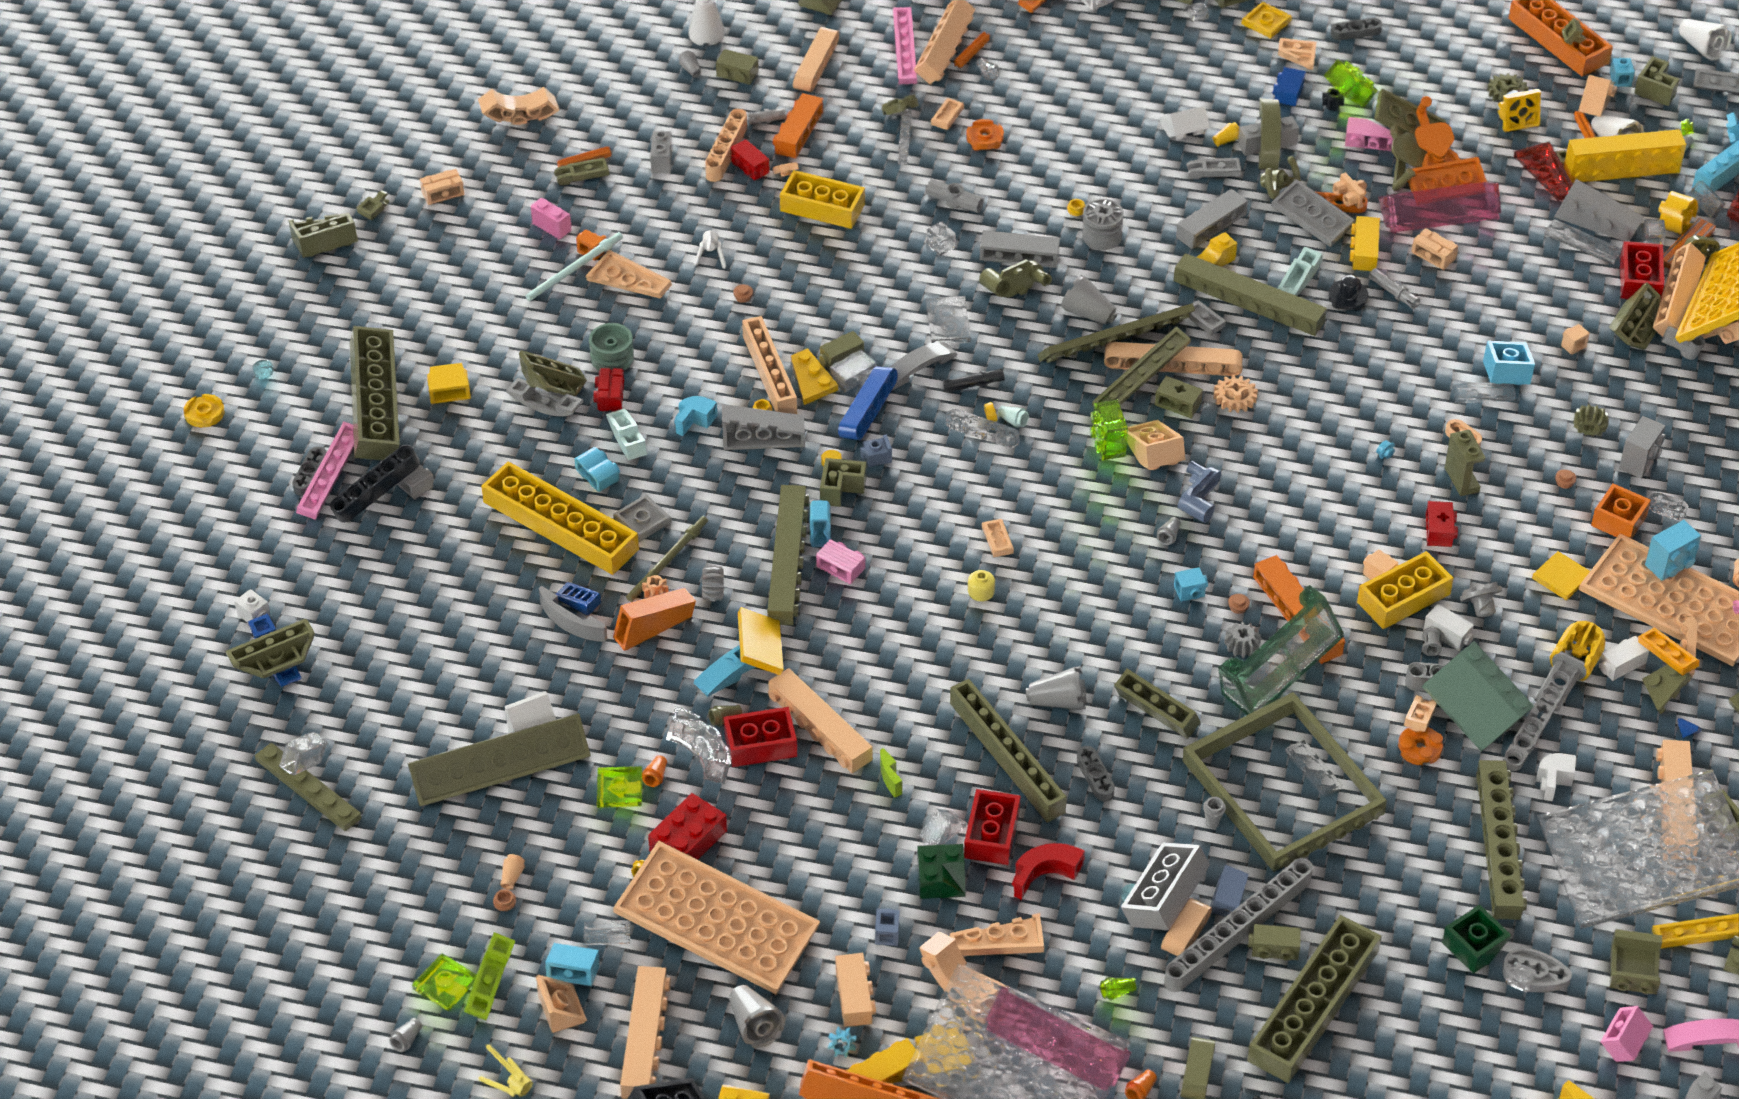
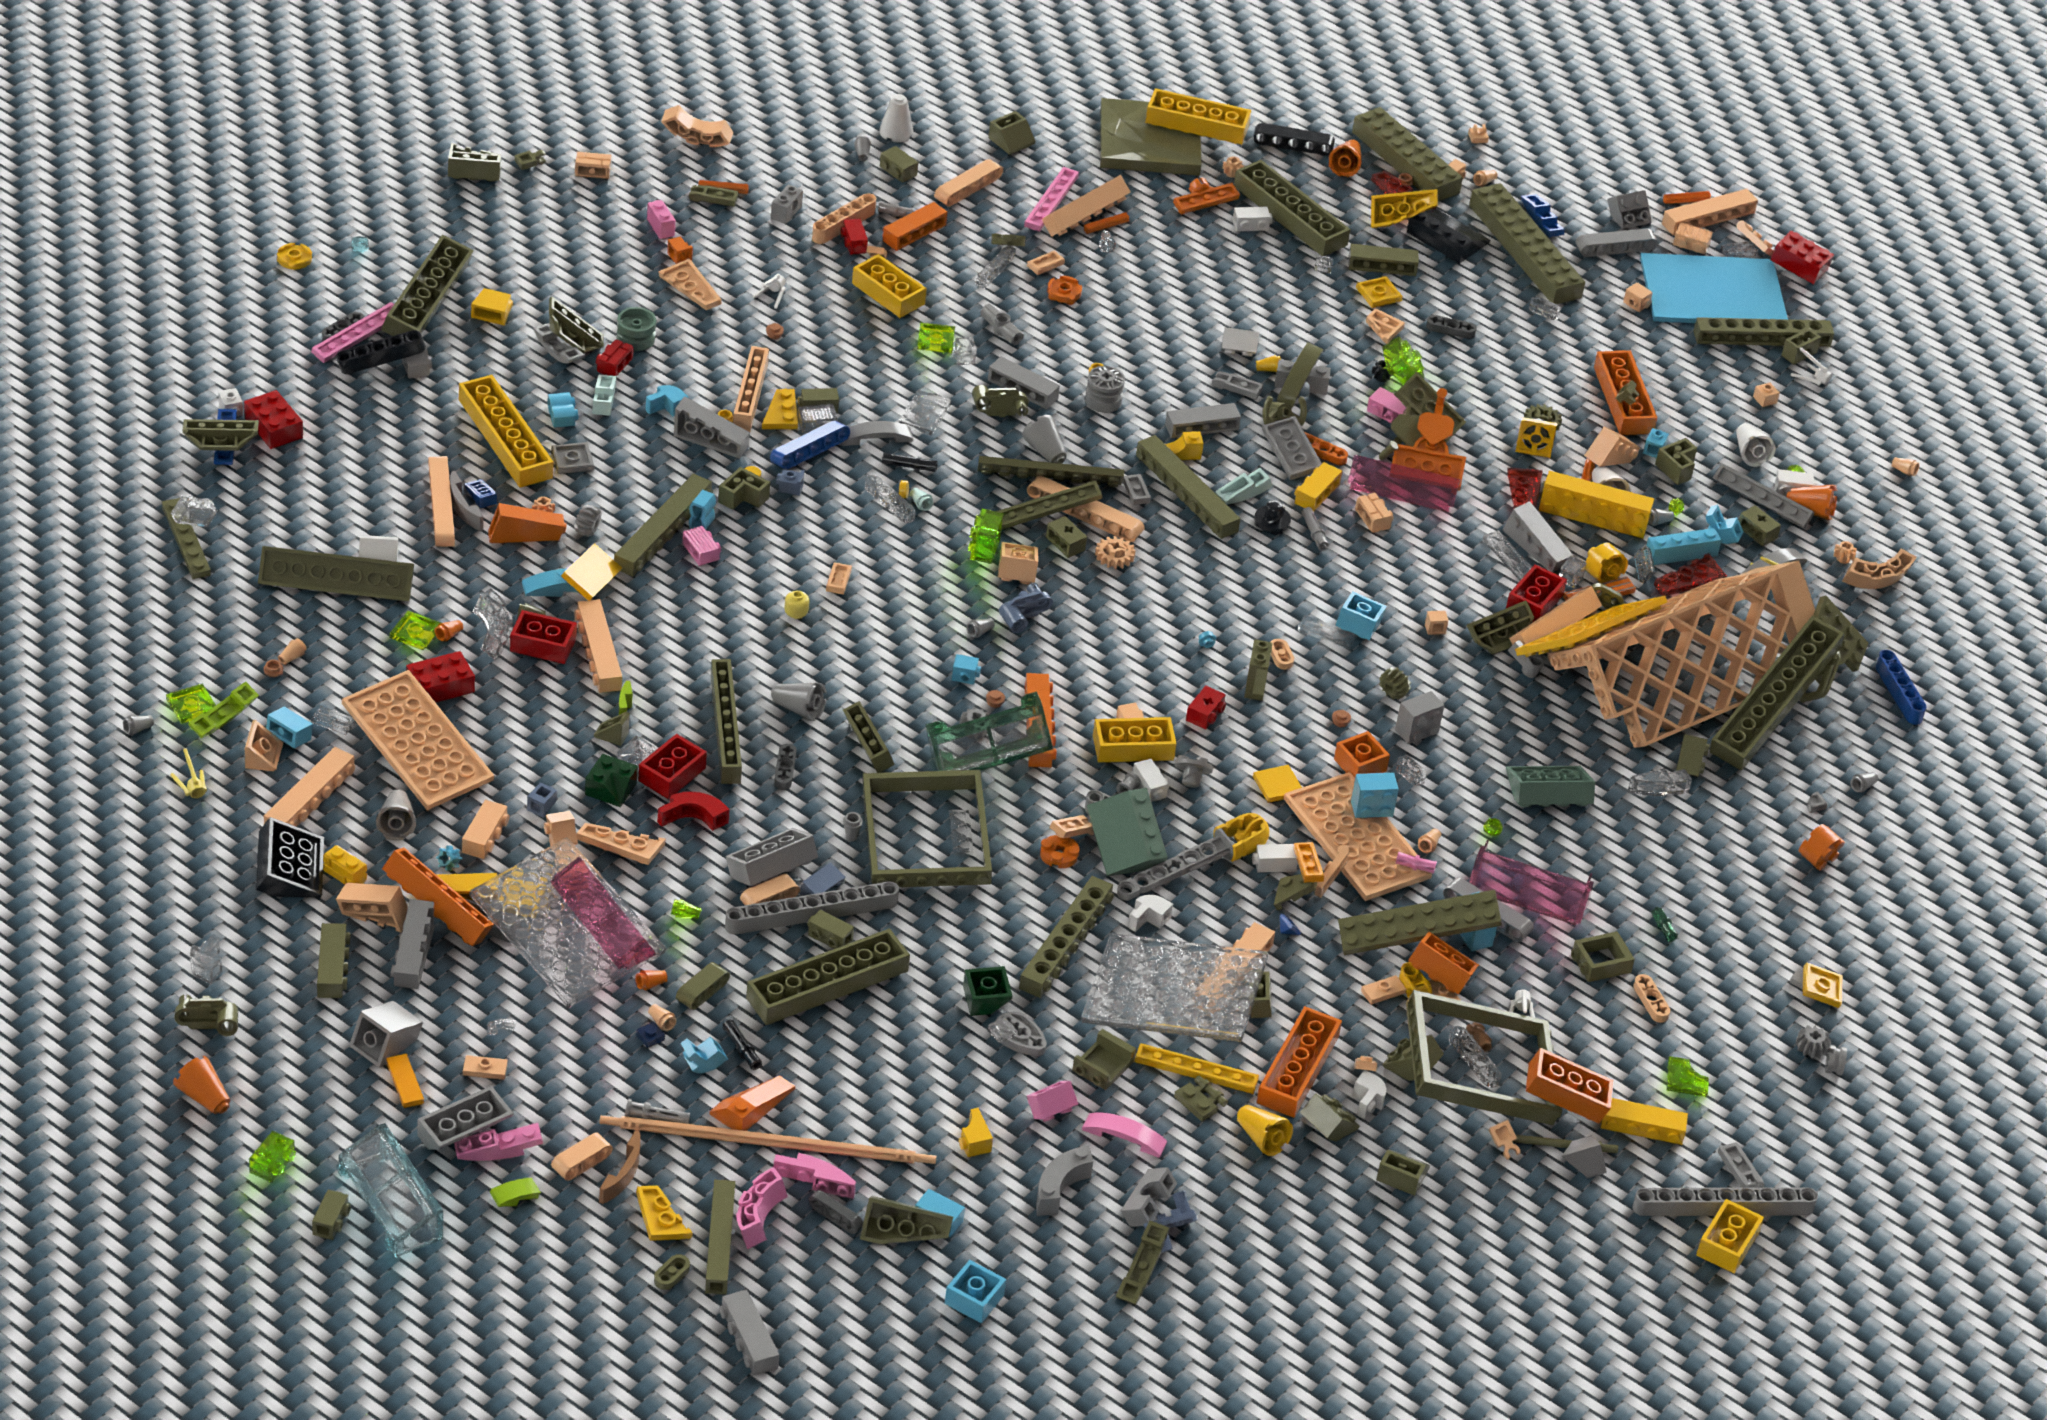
camera: 20 degrees right, 5 degrees down
light aqua bar [525,232,623,301] -> none
olive bar [626,516,708,602] -> none
blue brick [1272,67,1306,107] -> none
light nougat hips [1333,172,1367,209] -> none
none -> red brick [244,390,303,449]
none -> light nougat beam [428,456,455,547]
none -> olive slope [594,711,630,746]
none -> clear neon green tile [917,323,955,353]

